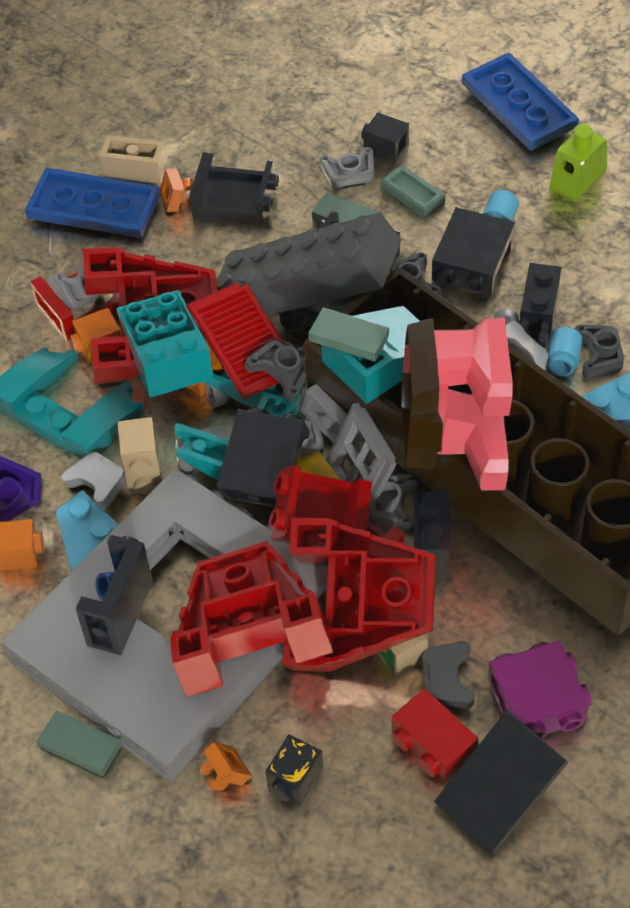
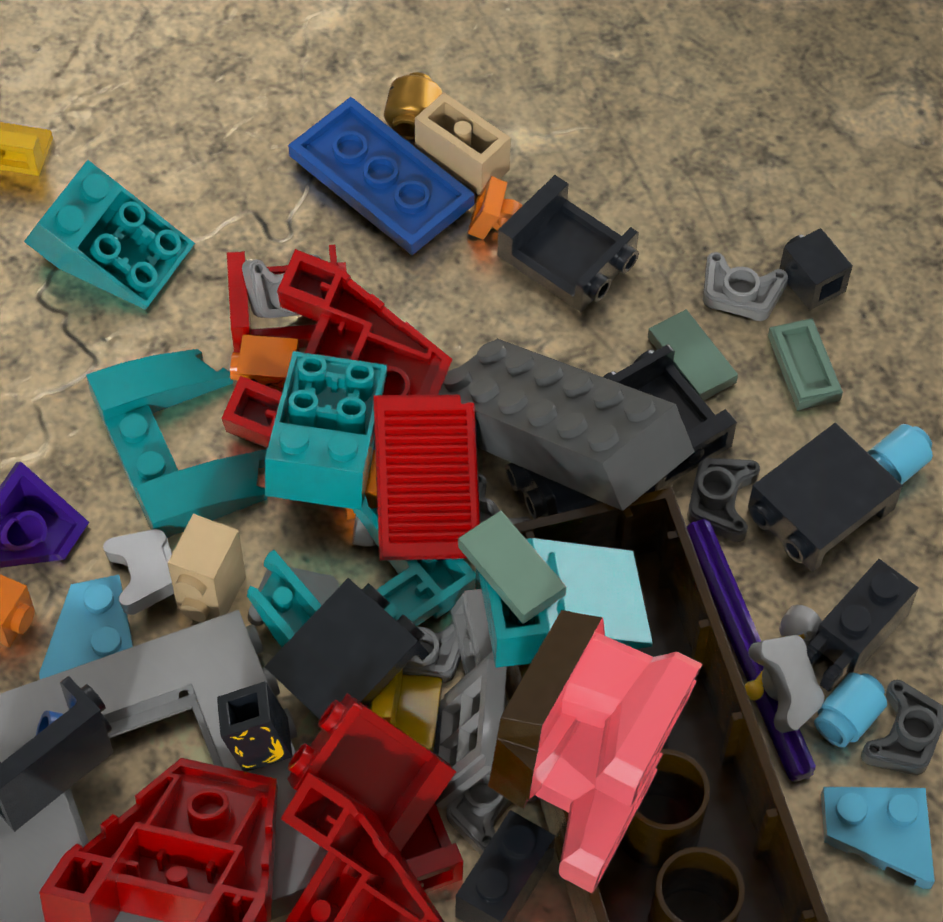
camera: 25 degrees right, 5 degrees up
dark grey piece [244,340,306,402] -> none
none -> black brick [217,681,293,772]
none -> pearl gold head [384,72,443,140]

